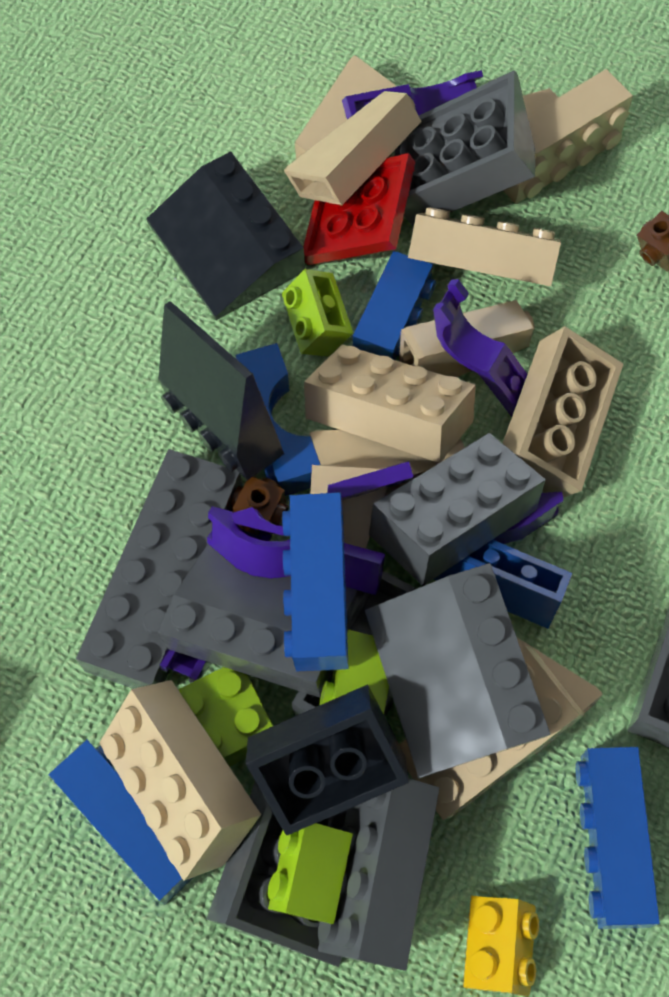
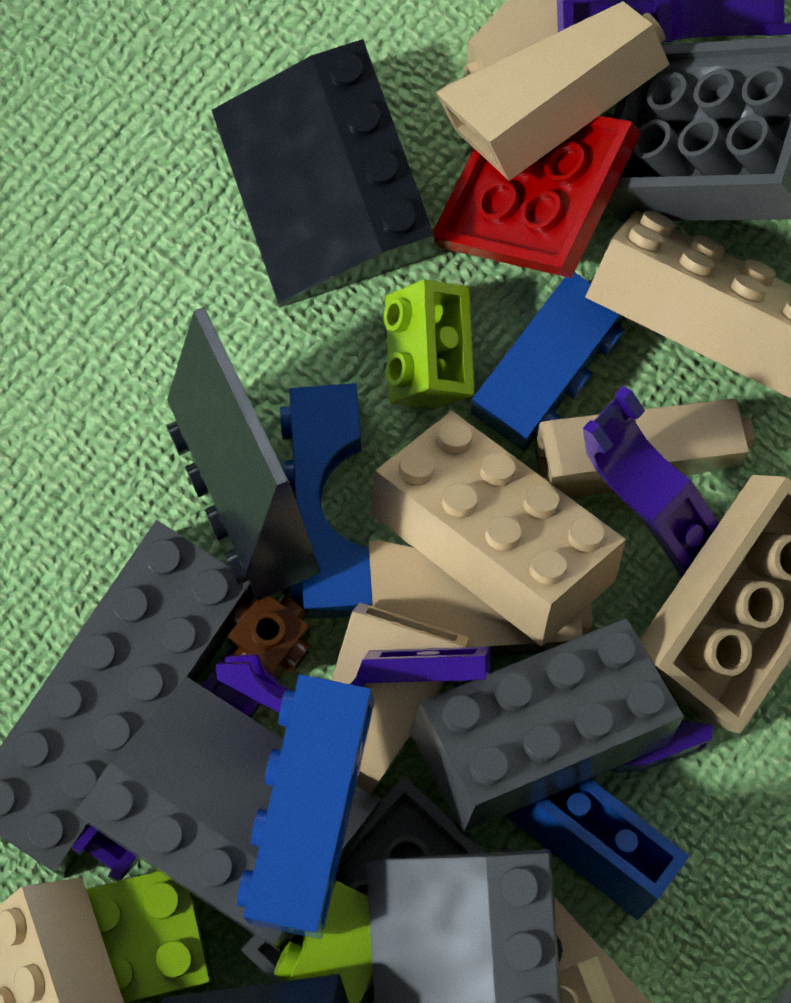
camera: 15 degrees right, 10 degrees up
dark purple piece [207,506,385,595] -> none

